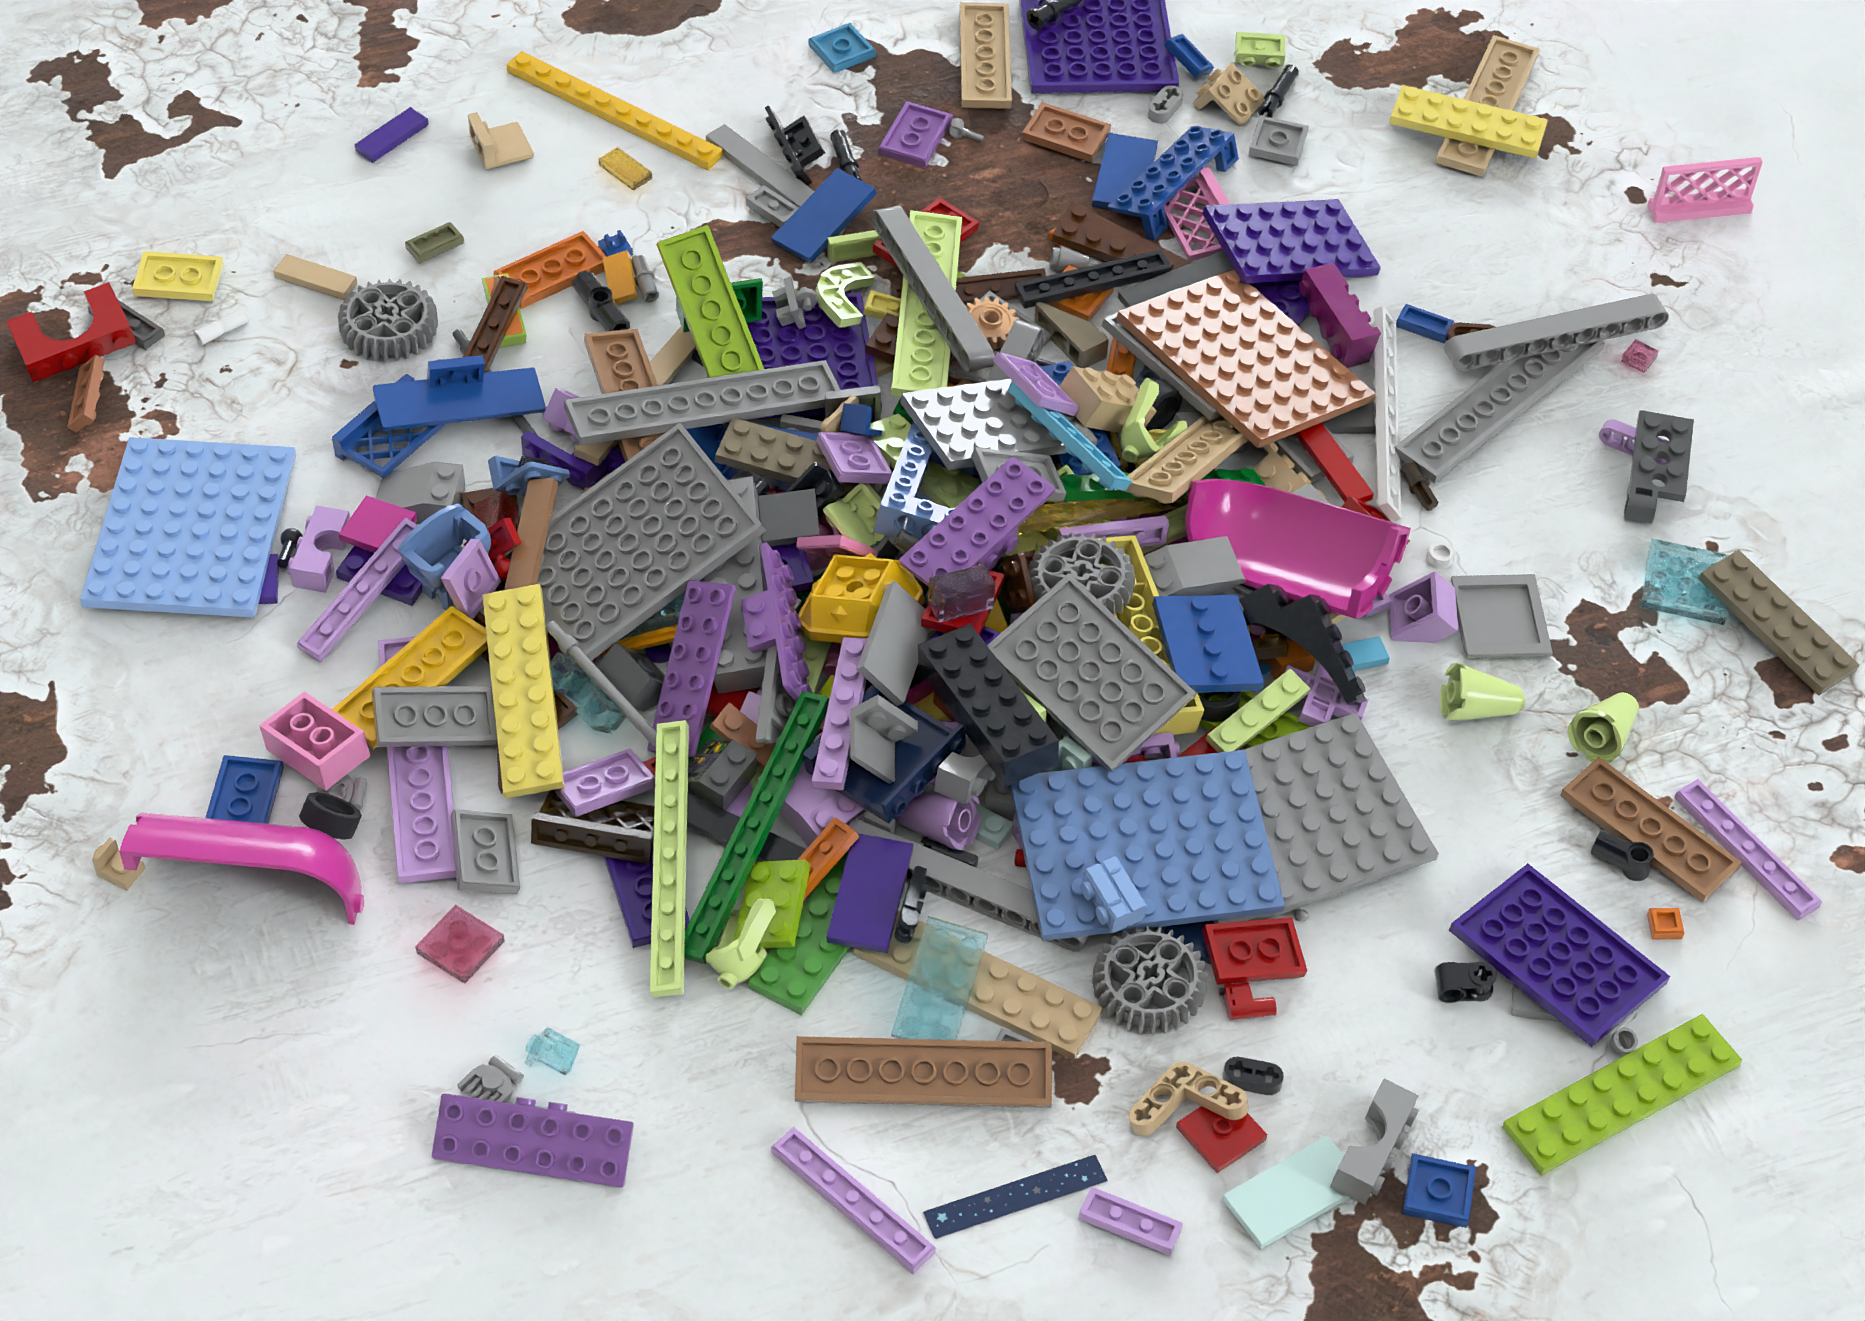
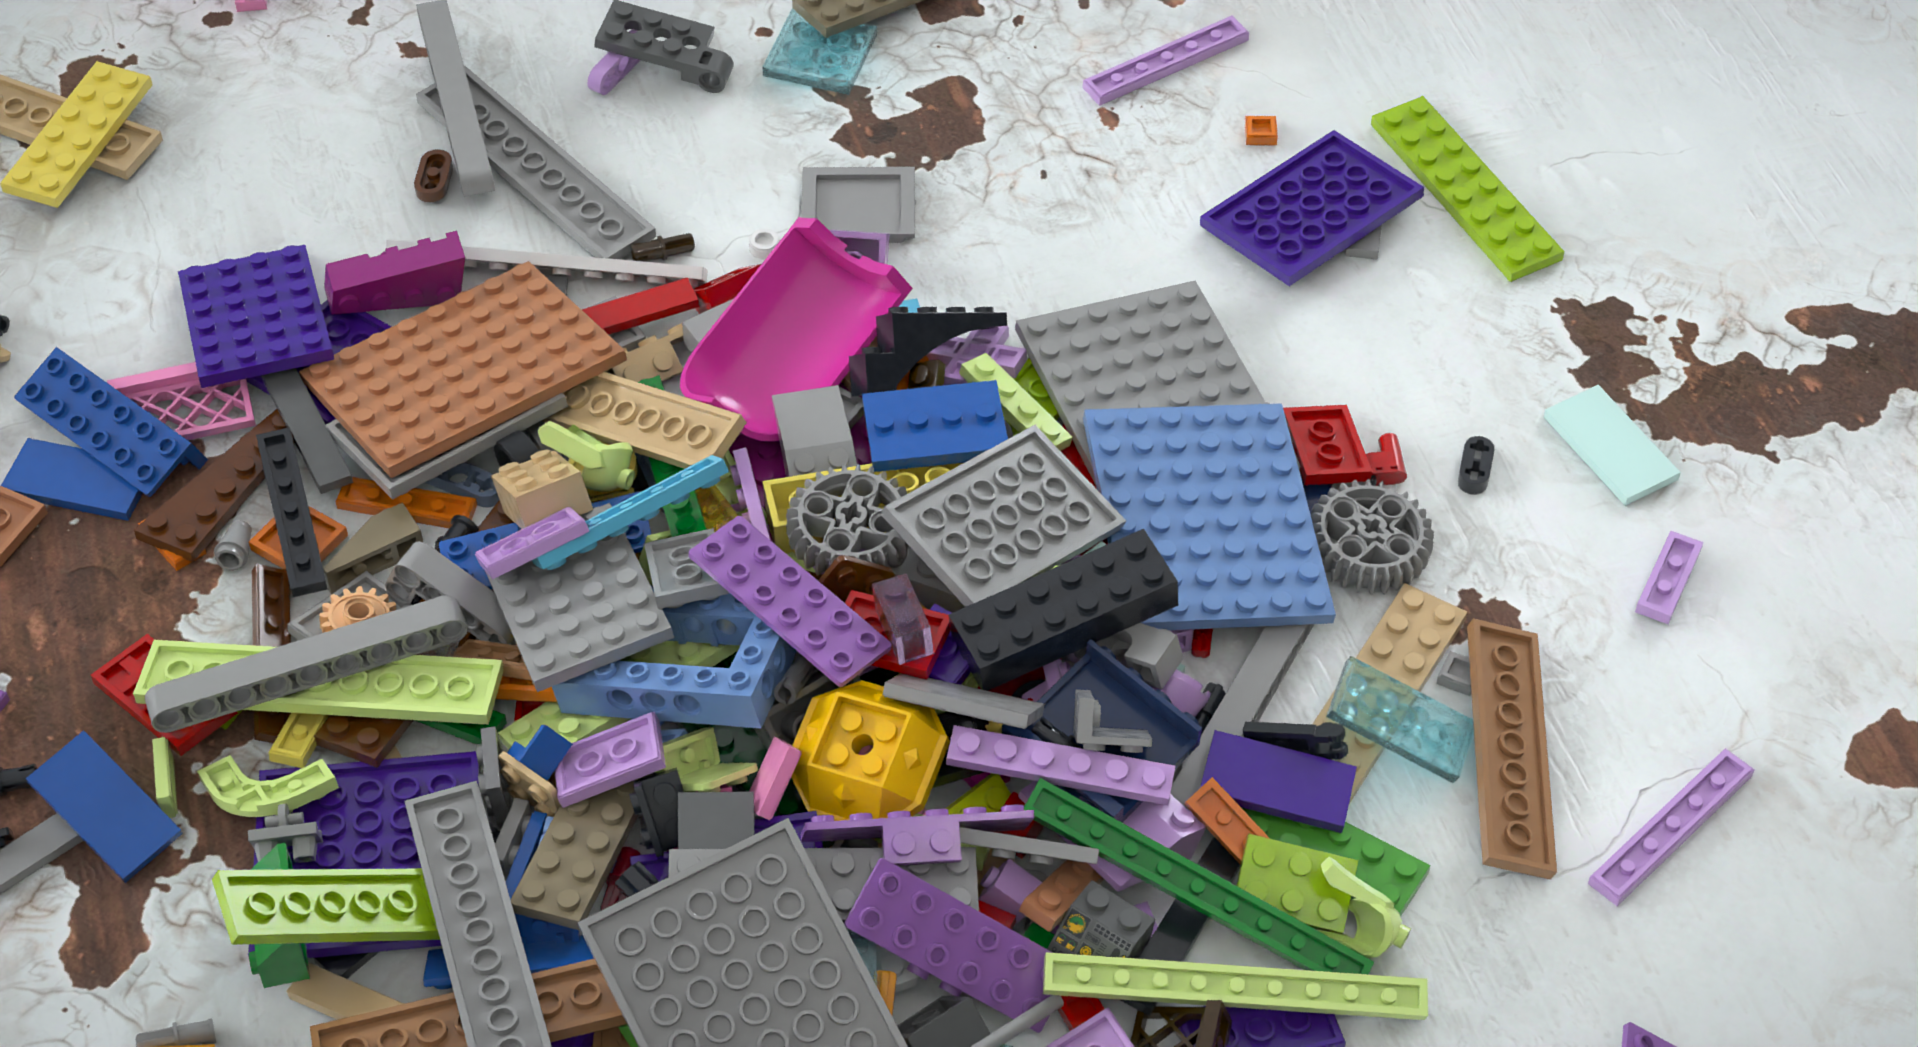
camera: 85 degrees left, 0 degrees up
light grey plate [746,185,799,228] -> none
dark blue sticker [923,1155,1108,1239] -> none
light blue brick [1080,856,1147,933] -> none
tan beam [1129,1062,1249,1136] -> none
red plate [1176,1095,1268,1173] -> none
light grey plate [1248,115,1309,166] -> none
light grey arch [1330,1078,1419,1205] -> none
blue tile [1396,304,1455,344] -> none
blue tile [1402,1153,1476,1228] -> none
black piece [1434,961,1497,1003] -> none
yellowish green cone [1440,663,1525,721] -> none
medium nougat plate [1560,757,1742,903] -> none
yellowish green cone [1568,692,1639,763] -> none
black piece [1591,830,1654,881] -> none
light grey hinge [1610,1028,1638,1054] -> none
clear pink plate [1621,339,1659,373] -> none

